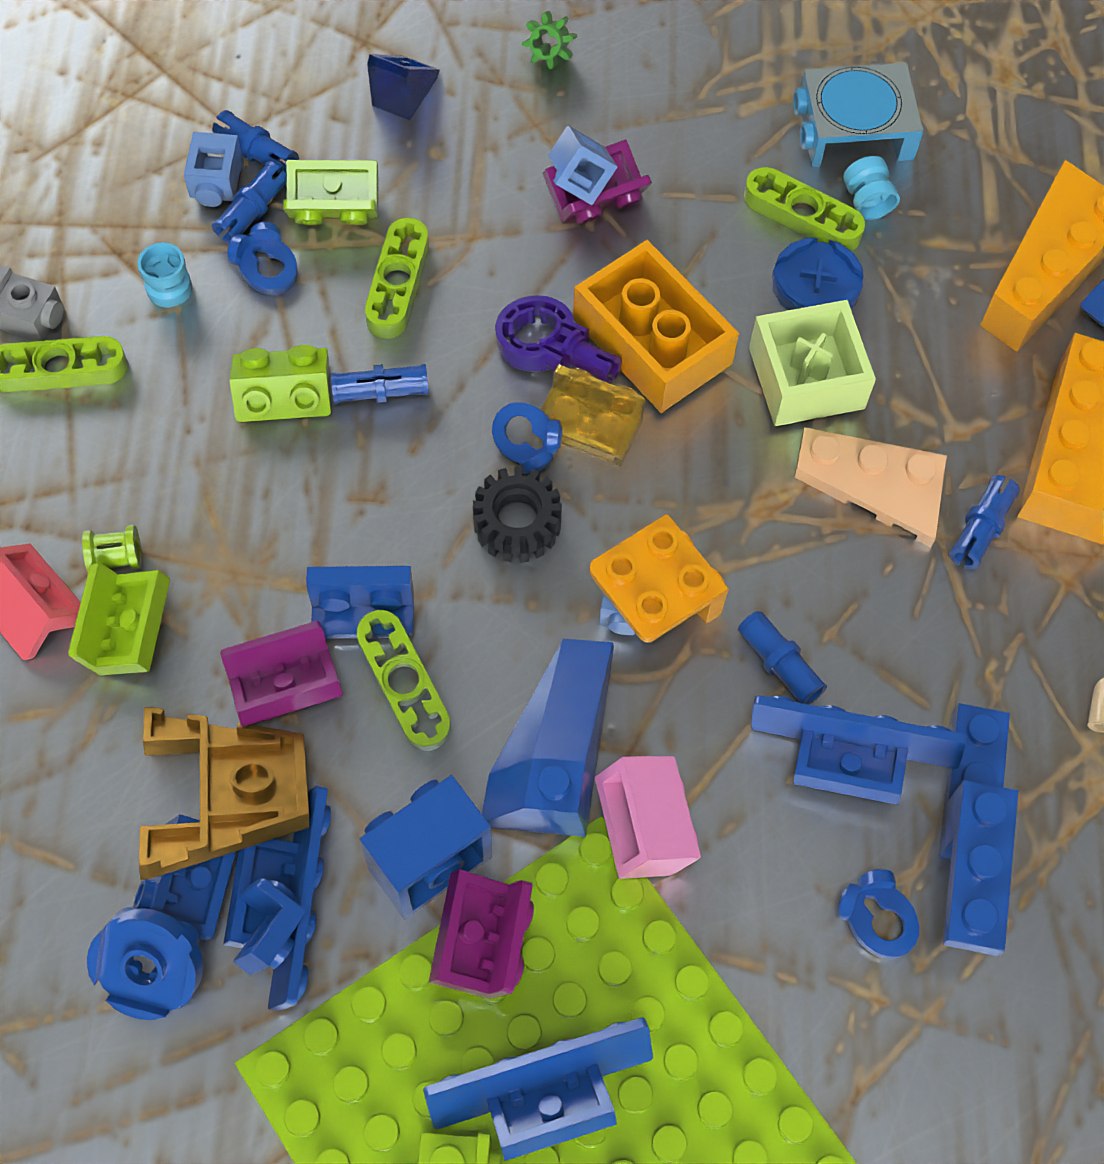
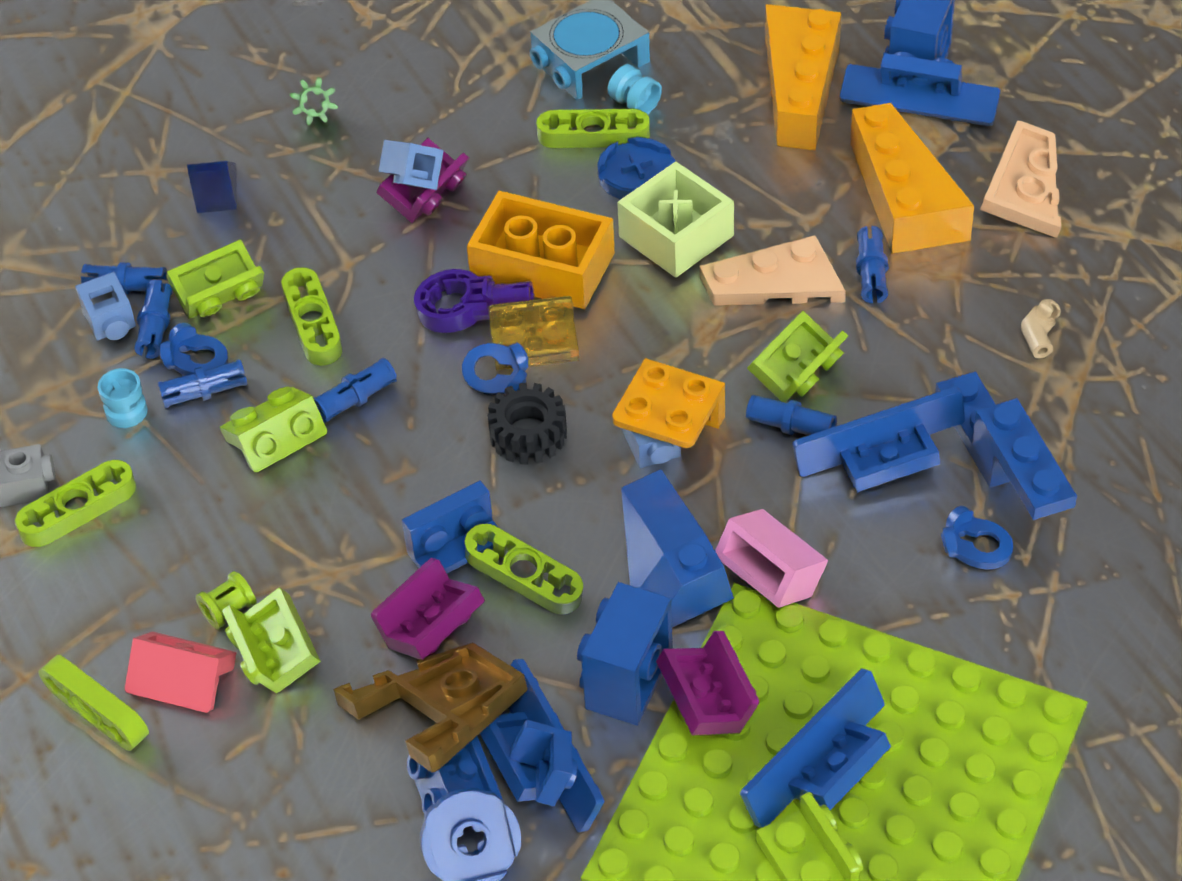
camera: 25 degrees left, 15 degrees down
none -> blue pin [158,359,248,408]
none -> lime bracket [747,311,848,402]

